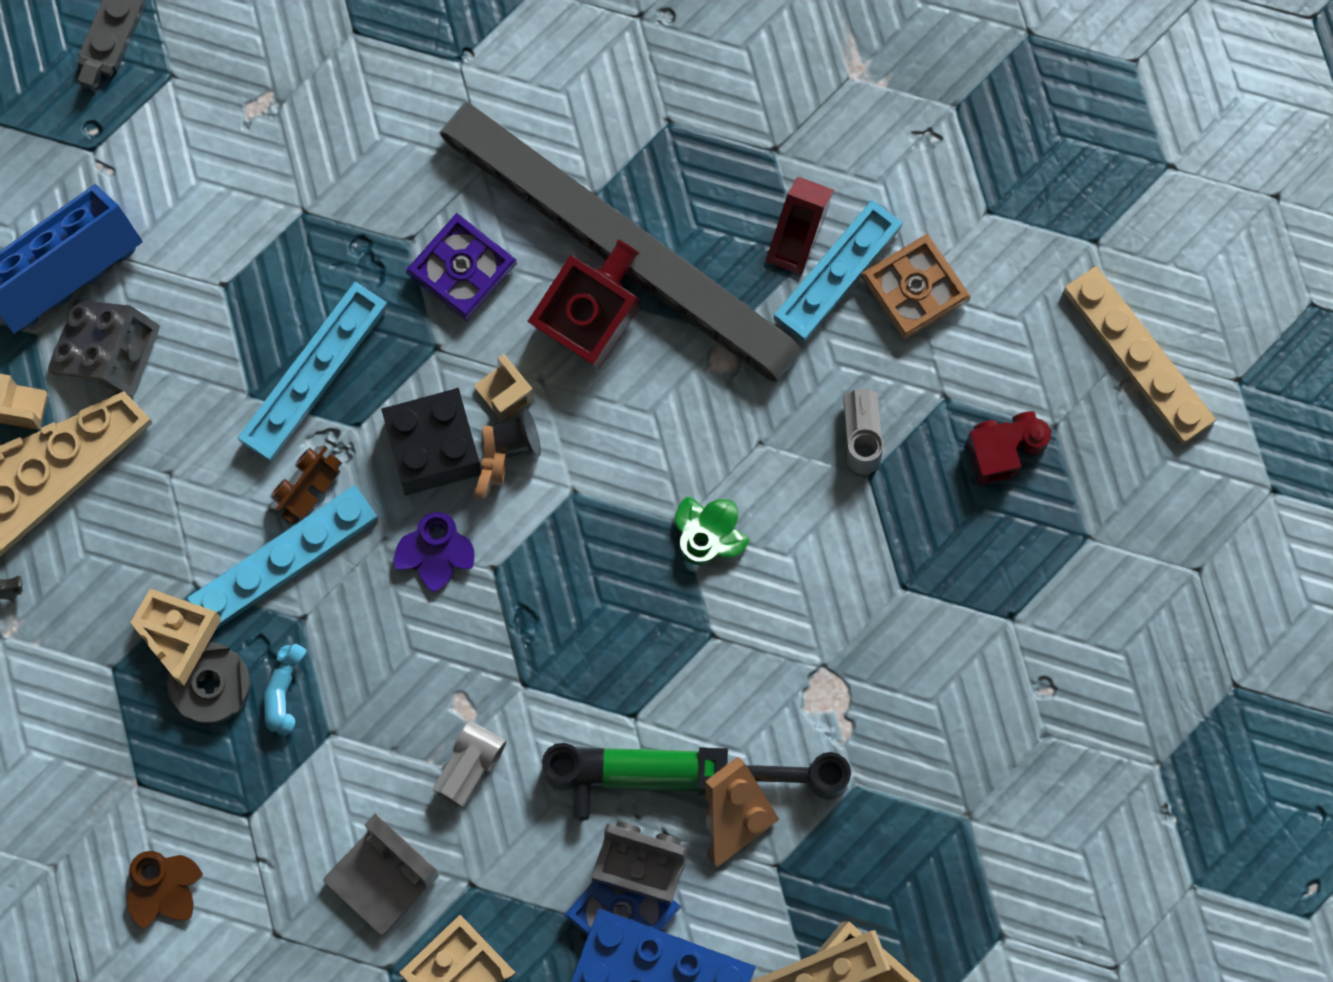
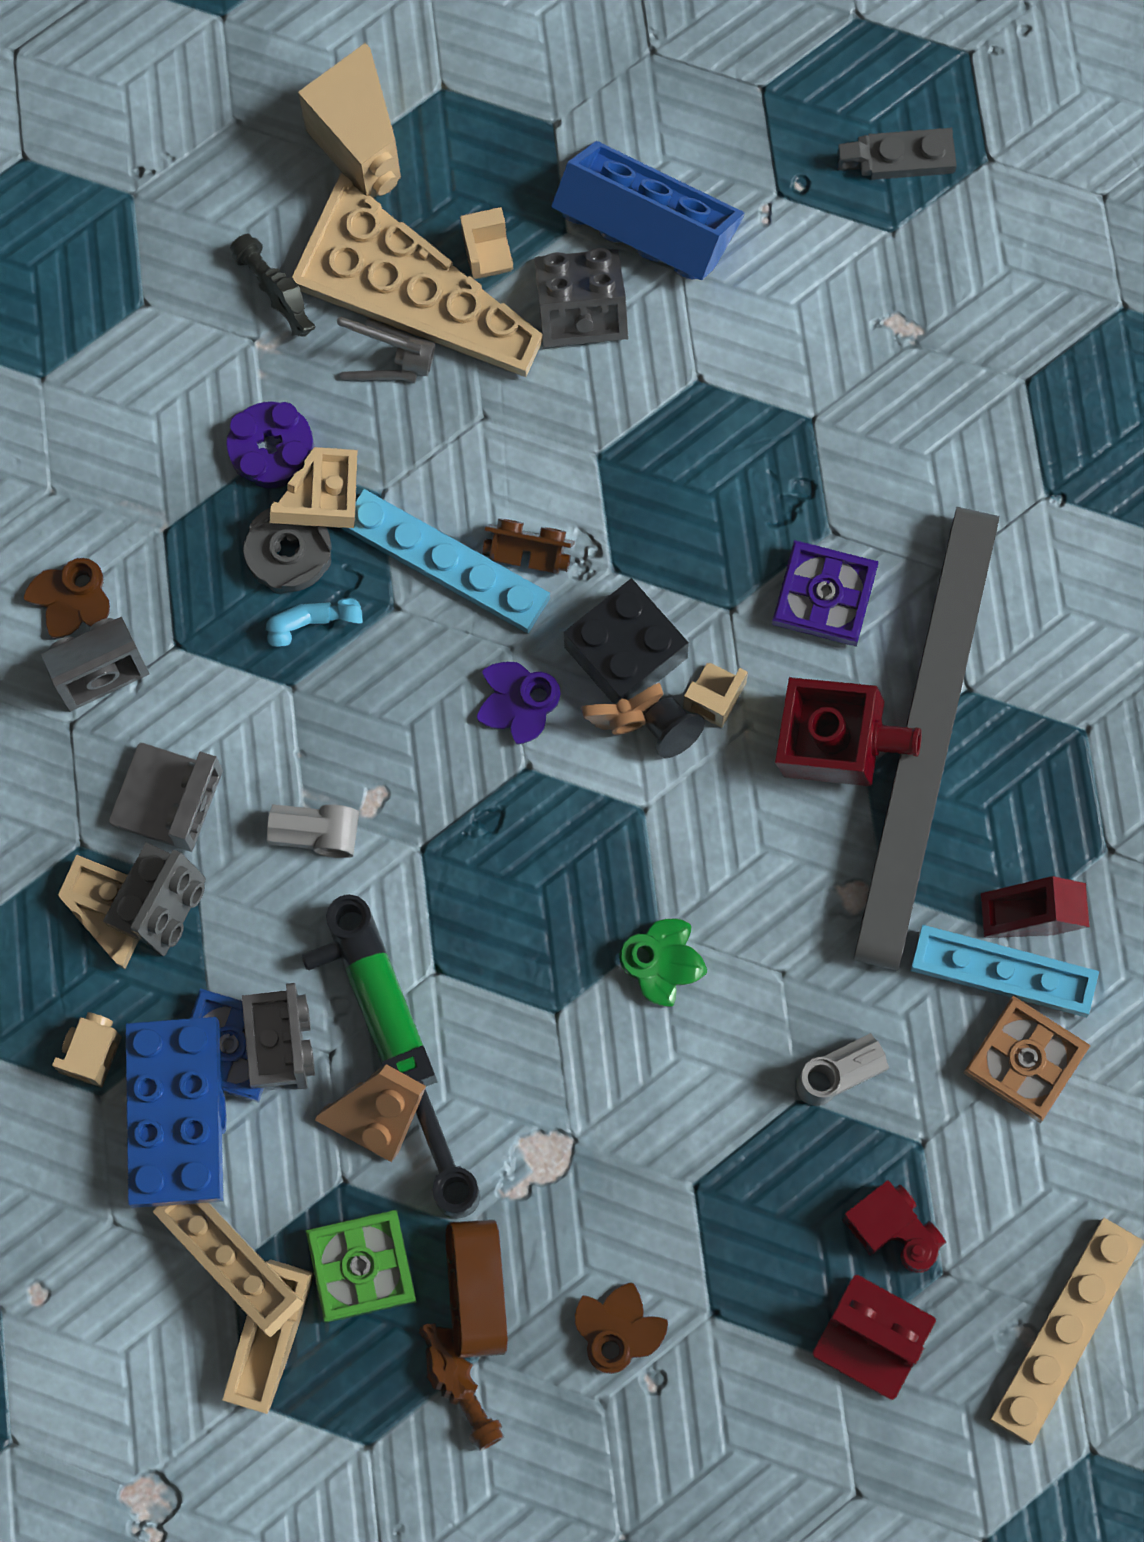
camera: 70 degrees right, 0 degrees up
medium azure plate [237,282,388,463] -> none
none -> flat silver slope [41,616,150,712]
none -> dark grey bracket [103,842,206,956]
none -> dark purple plate [227,402,314,488]
none -> bright green piece [306,1210,416,1323]
none -> flat silver plant [337,317,435,383]
none -> reddish brown piece [419,1323,504,1451]
none -> reddish brown beam [445,1220,508,1358]
none -> reddish brown plate [575,1283,668,1374]
none -> dark red bracket [812,1275,936,1400]

